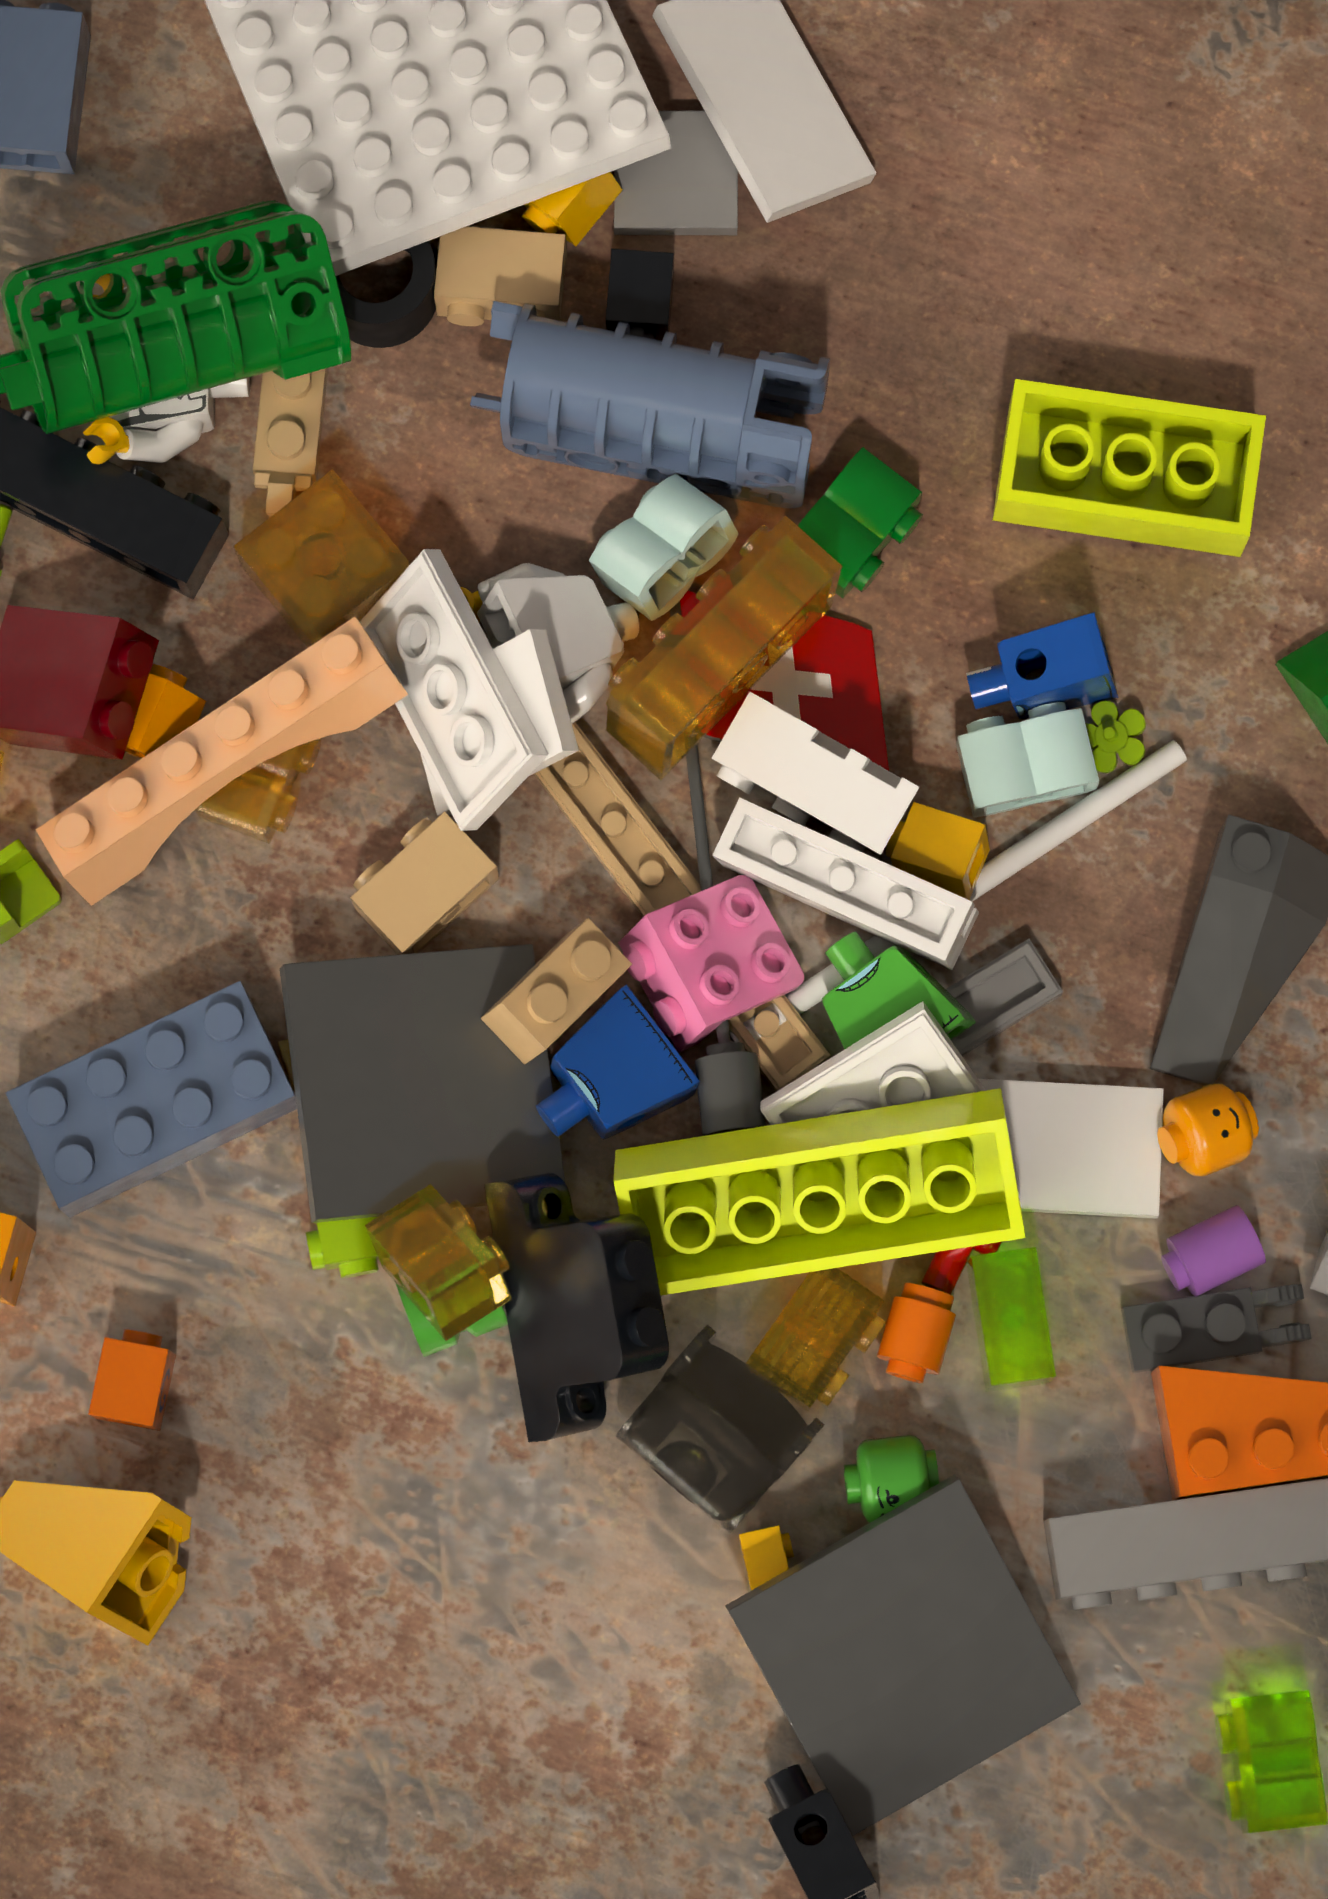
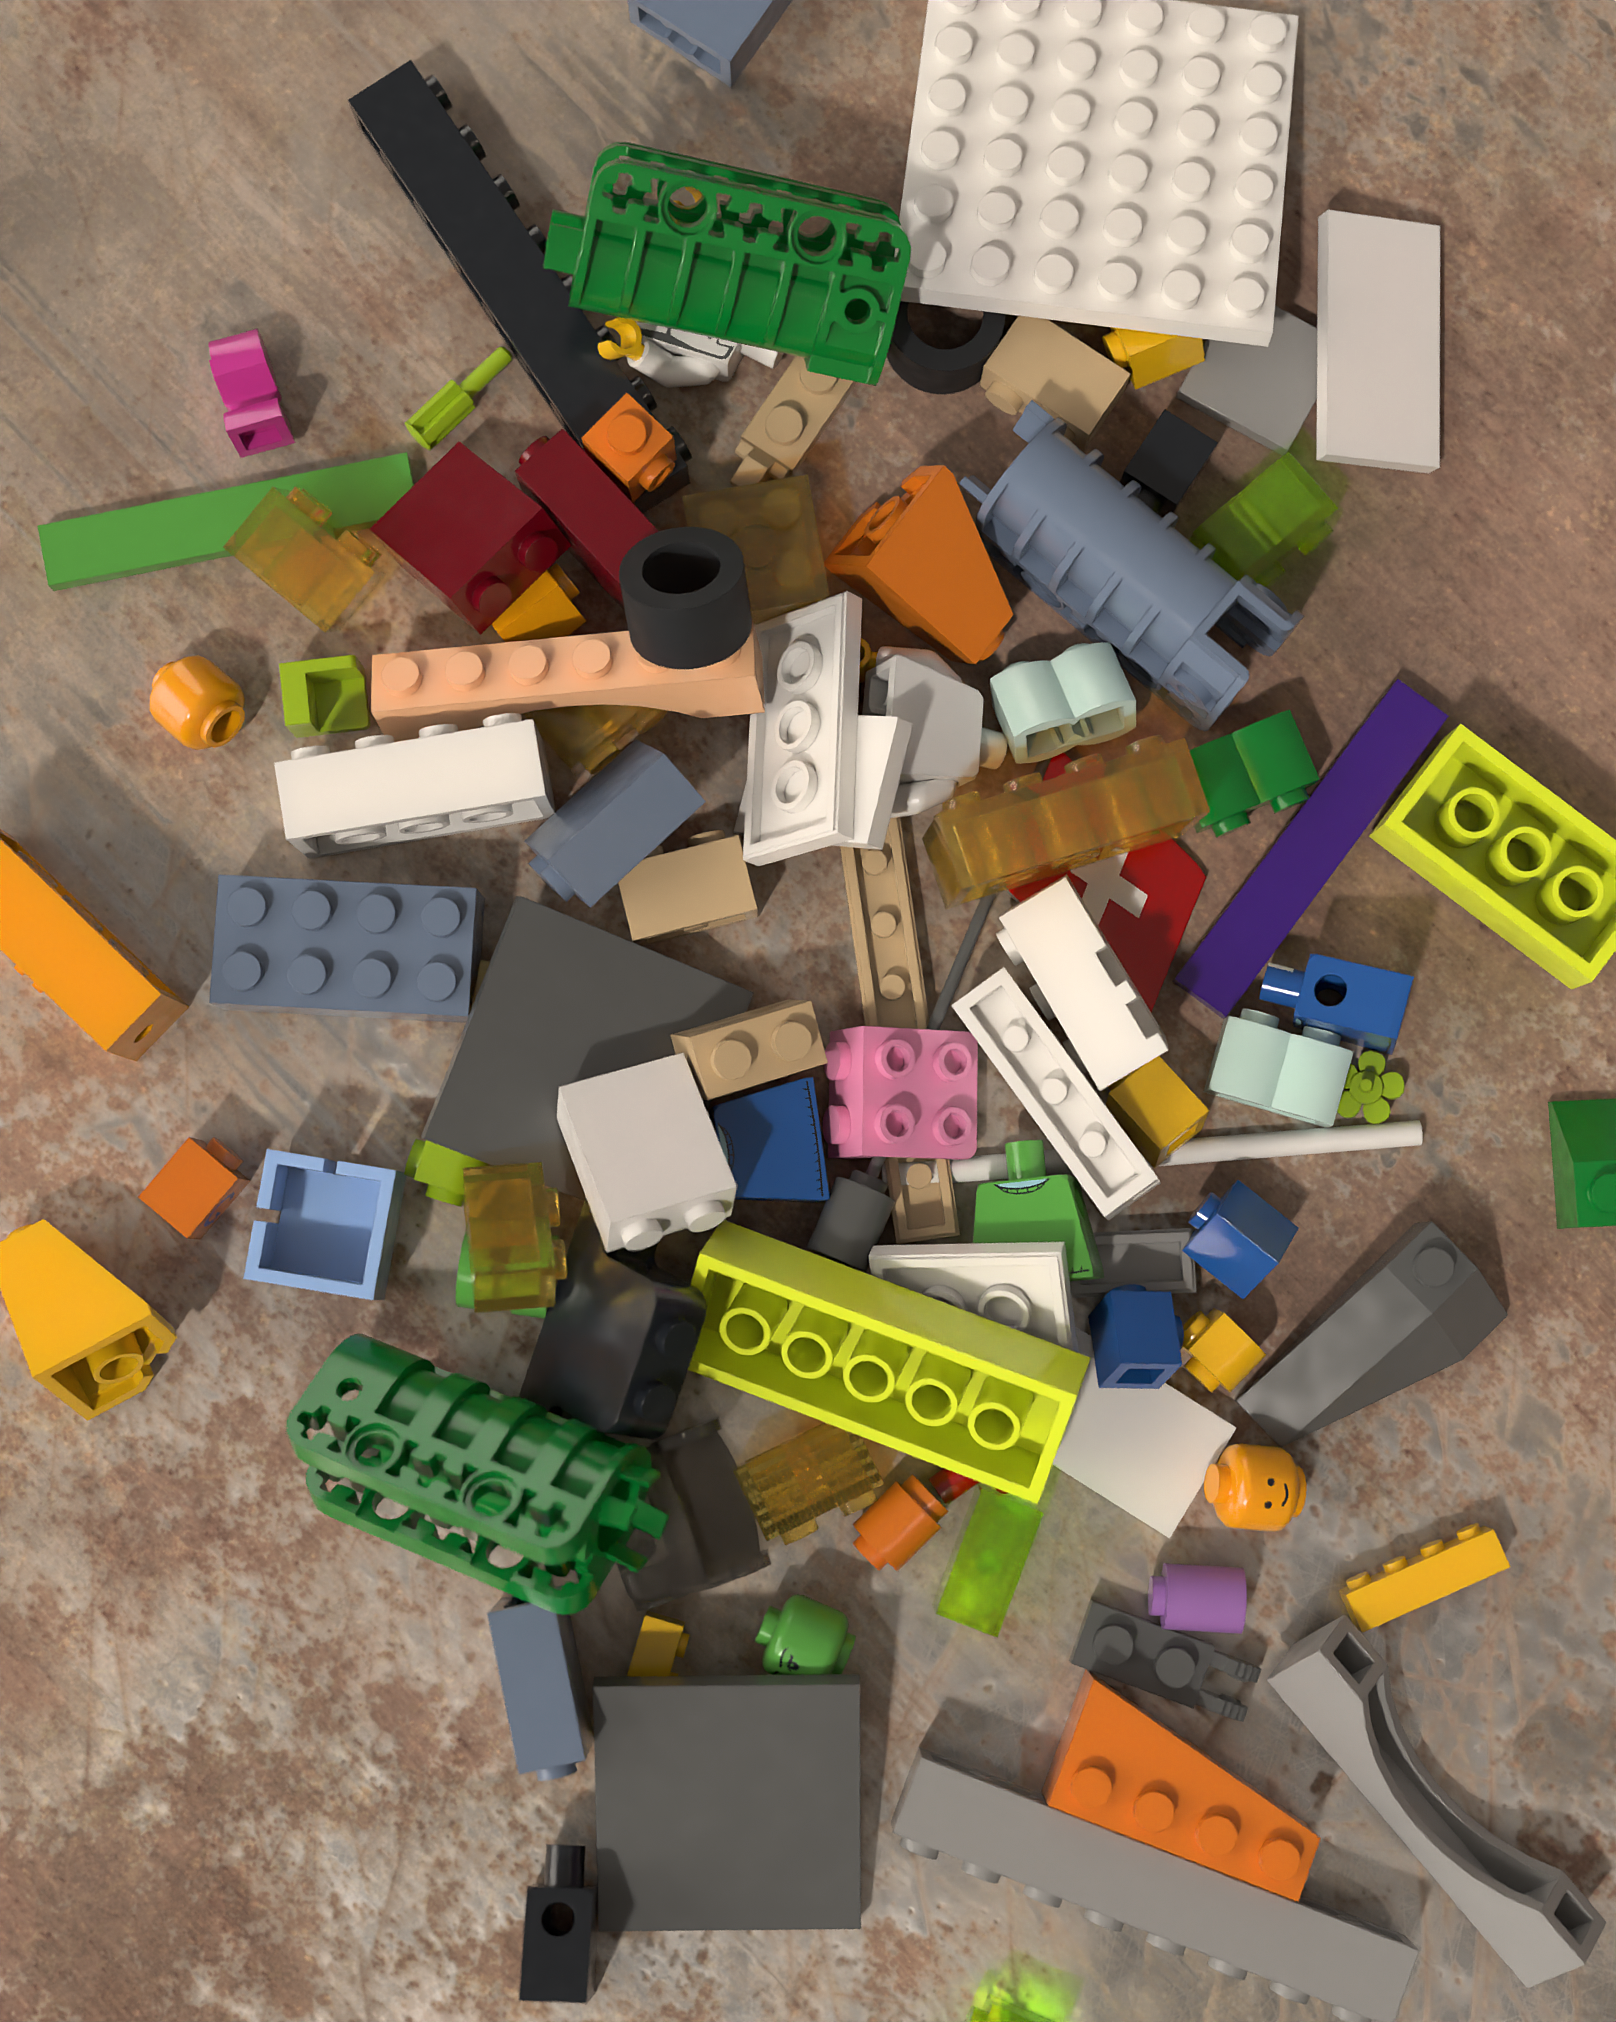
camera: 25 degrees right, 5 degrees up
none -> light blue piece [243,1149,406,1300]
none -> white brick [274,713,556,859]
none -> green piece [286,1333,669,1615]
none -> sand blue brick [487,1585,594,1781]
none -> dark red brick [515,428,659,611]
none -> sand blue brick [524,739,706,908]
none -> white brick [556,1053,737,1252]
none -> orange brick [582,393,677,503]
none -> black piece [619,527,752,670]
none -> orange slope [823,465,1014,664]
none -> blue brick [1088,1284,1184,1389]
none -> dark purple tile [1172,679,1449,1019]
none -> blue brick [1182,1180,1299,1299]
none -> yellow plate [1182,1308,1266,1393]
none -> clear neon green brick [1189,452,1339,588]

